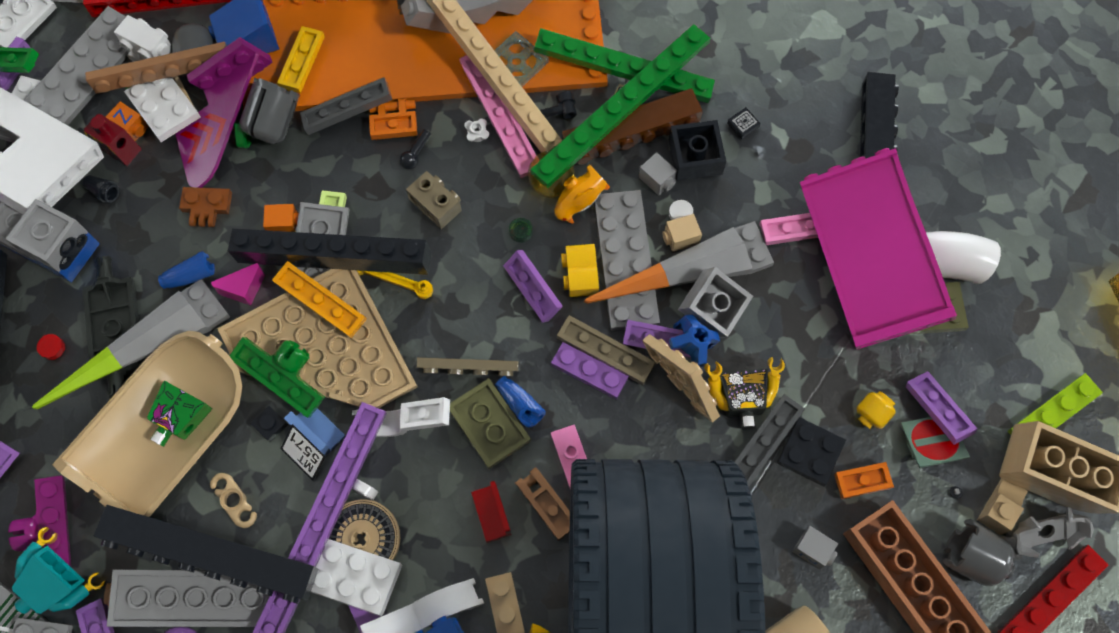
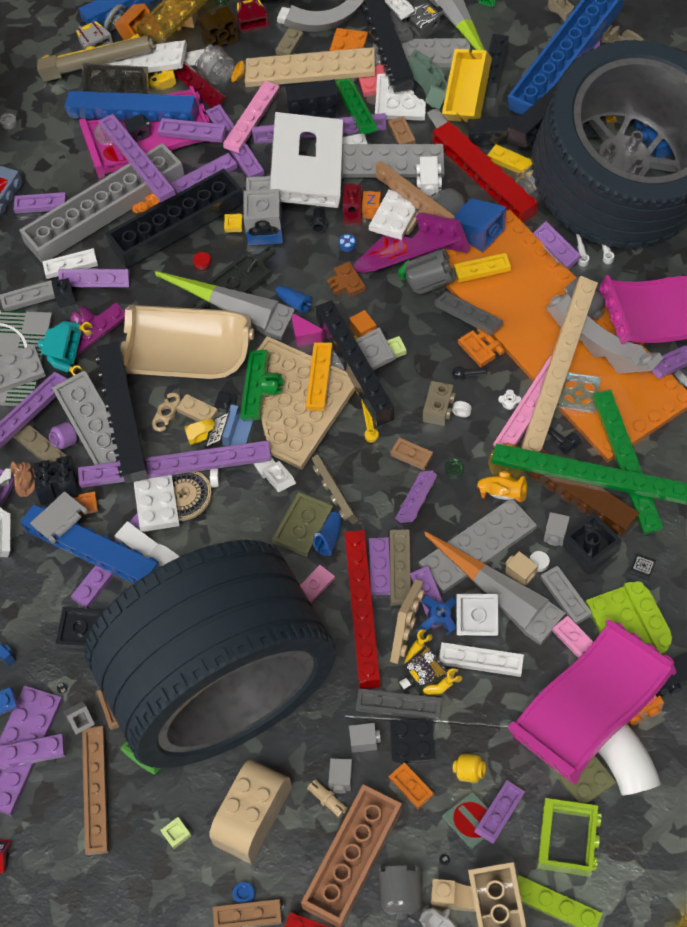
camera: 65 degrees right, 10 degrees down
green torso [147,380,213,447] -> none
yellow brick [561,244,599,297] -> none
none -> tan plate [176,394,218,422]
none -> yellow rock [184,418,215,445]
none -> yellow plate [224,214,243,233]
none -> tan pin [307,779,348,818]
none -> blue tile [339,234,356,252]
none -> red brick [344,530,380,690]
none -> light grey brick [349,723,381,753]
none -> medium nougat plate [388,116,415,144]
none -> medium nougat plate [390,437,433,471]
none -> white plate [439,642,524,677]
none -> white tile [452,401,472,417]
none -> lime window [537,798,602,877]
none -> light grey plate [540,565,592,625]
none -> lime plate [585,581,672,655]

